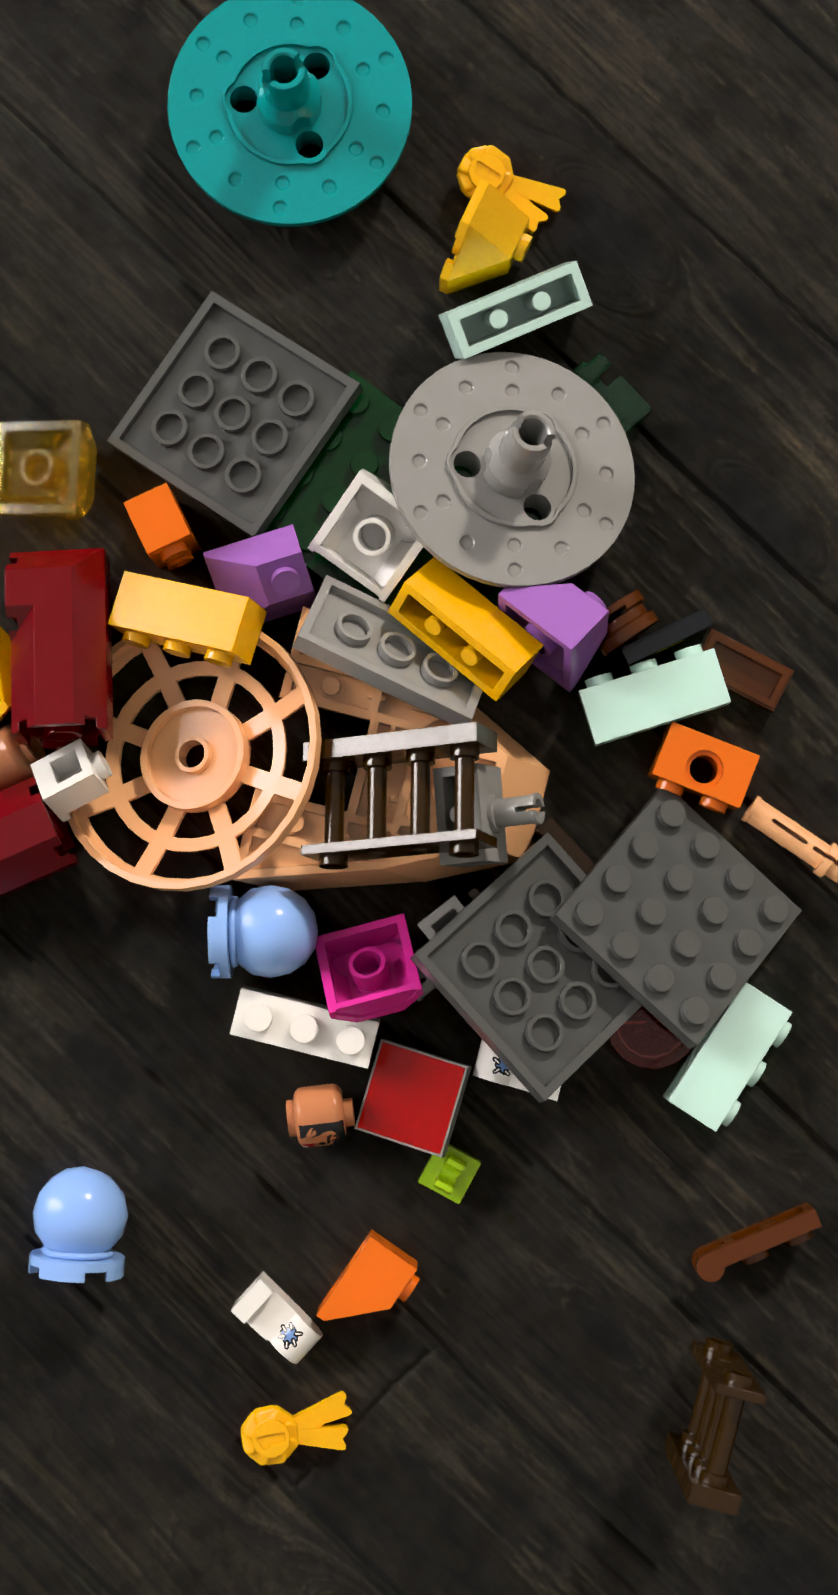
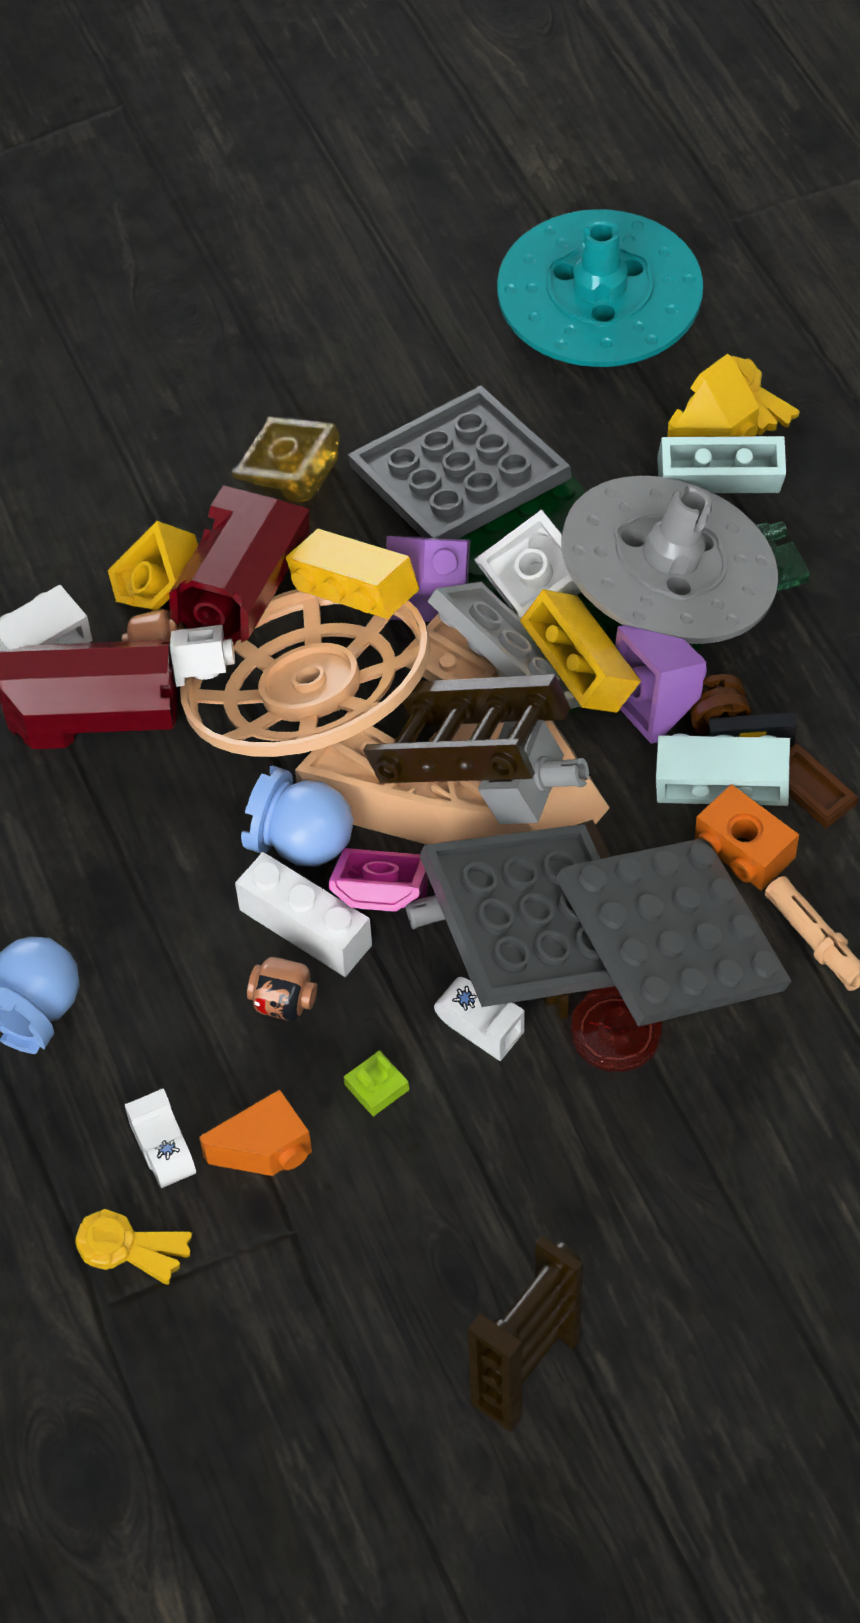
camera: 20 degrees right, 30 degrees down
orange brick [123,483,201,570] -> none
red tile [354,1039,472,1158] -> none
light aqua brick [663,982,793,1132] -> none
reddish brown plate [691,1202,822,1282] -> none

